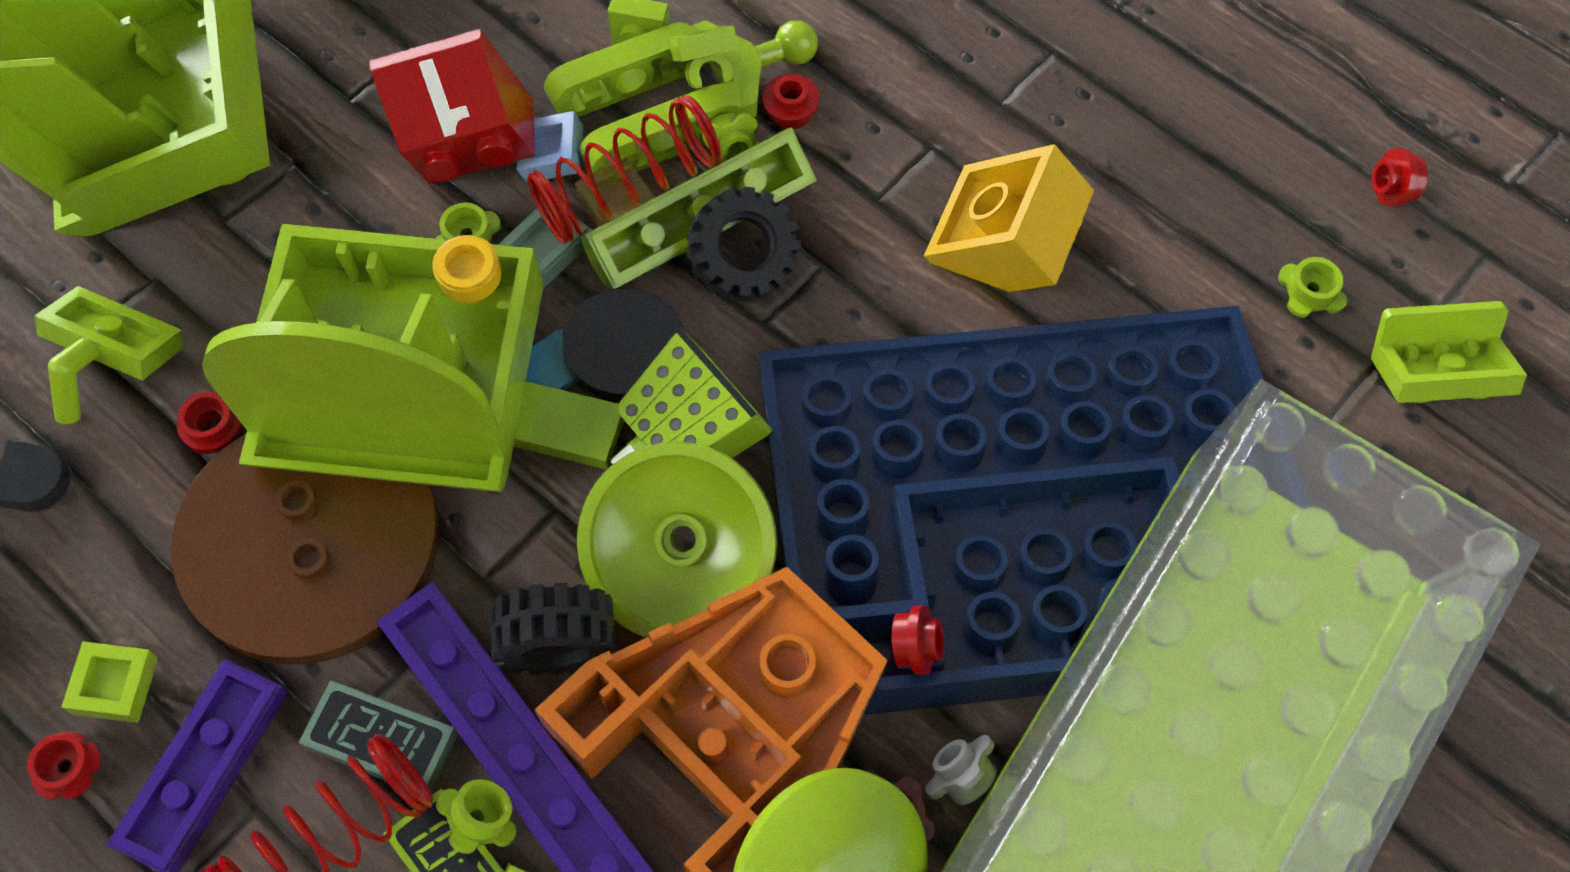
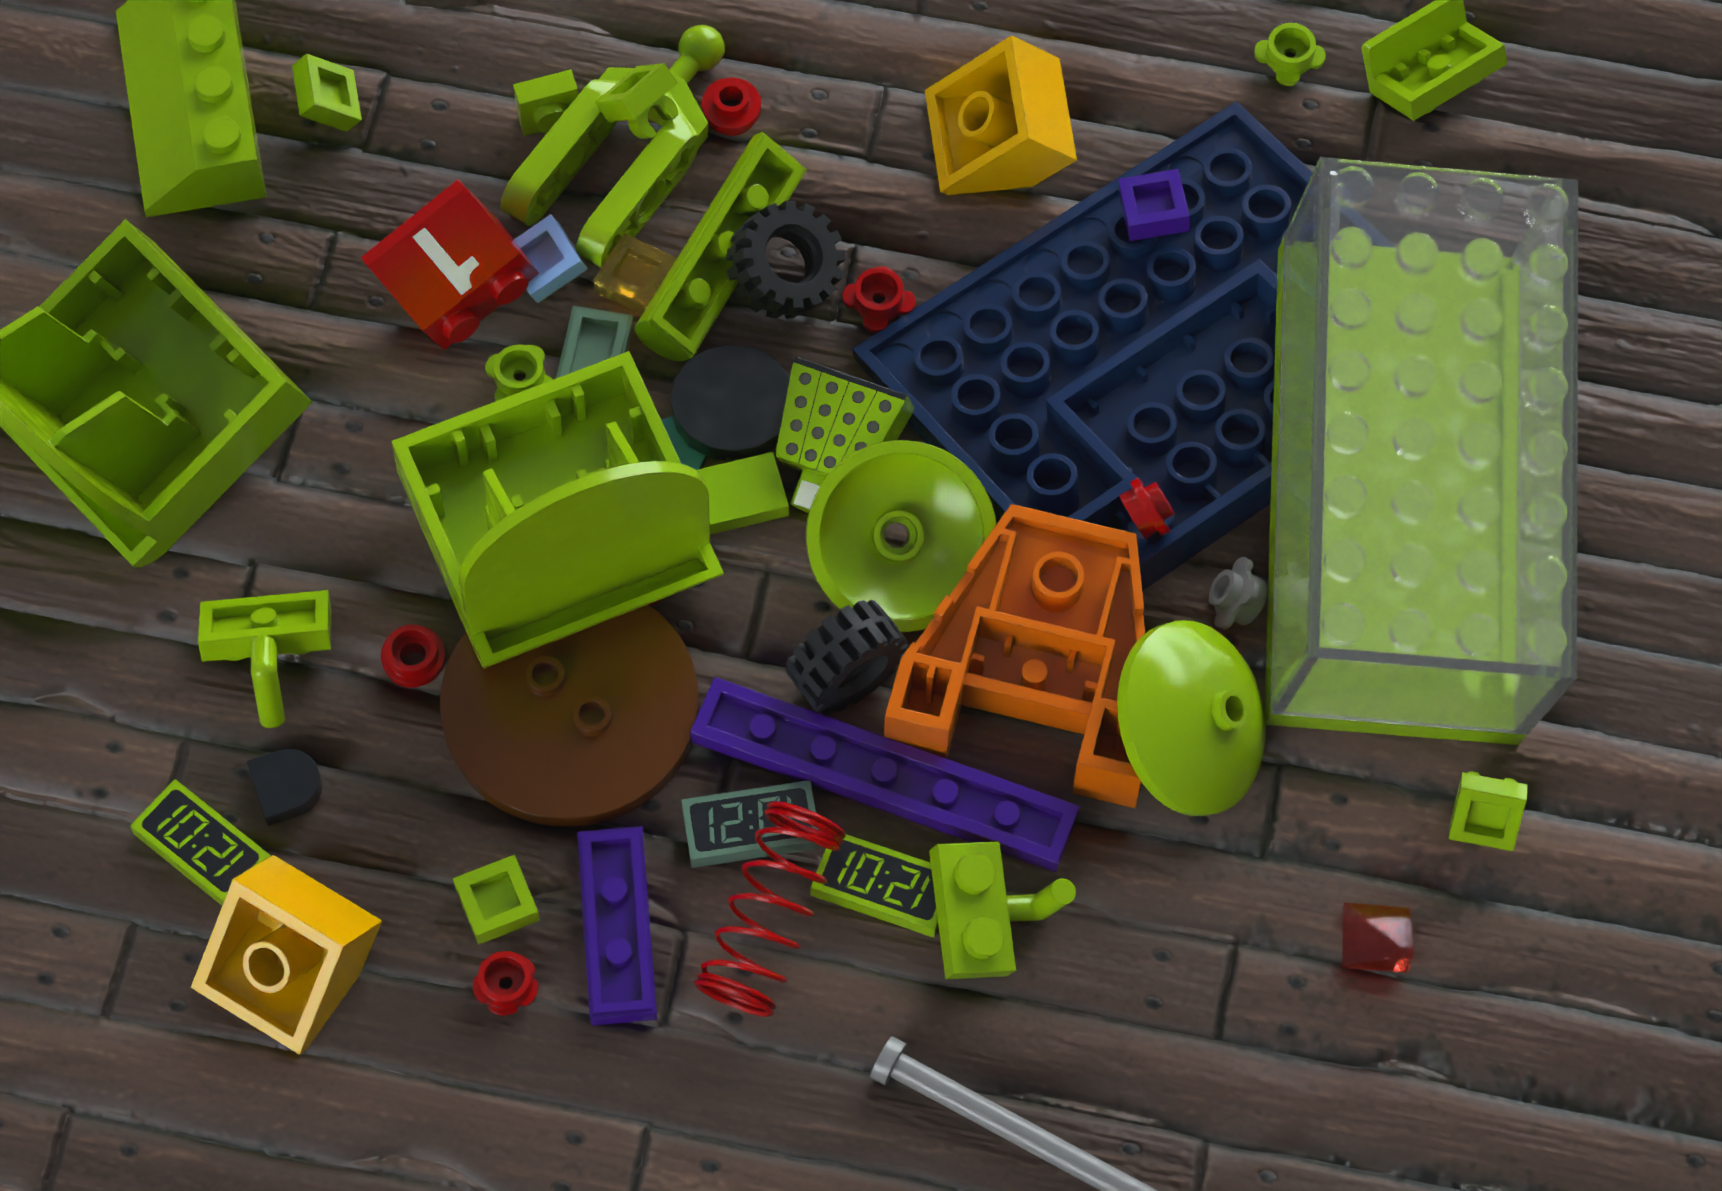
camera: 30 degrees left, 0 degrees up
yellow tile [432,235,502,303] -> none
lime plate [436,779,516,854] -> none
red piece [527,94,722,245] -> none
lime plate [702,112,759,169] -> none
none -> red plate [842,266,916,333]
none -> dark purple plate [1118,169,1190,241]

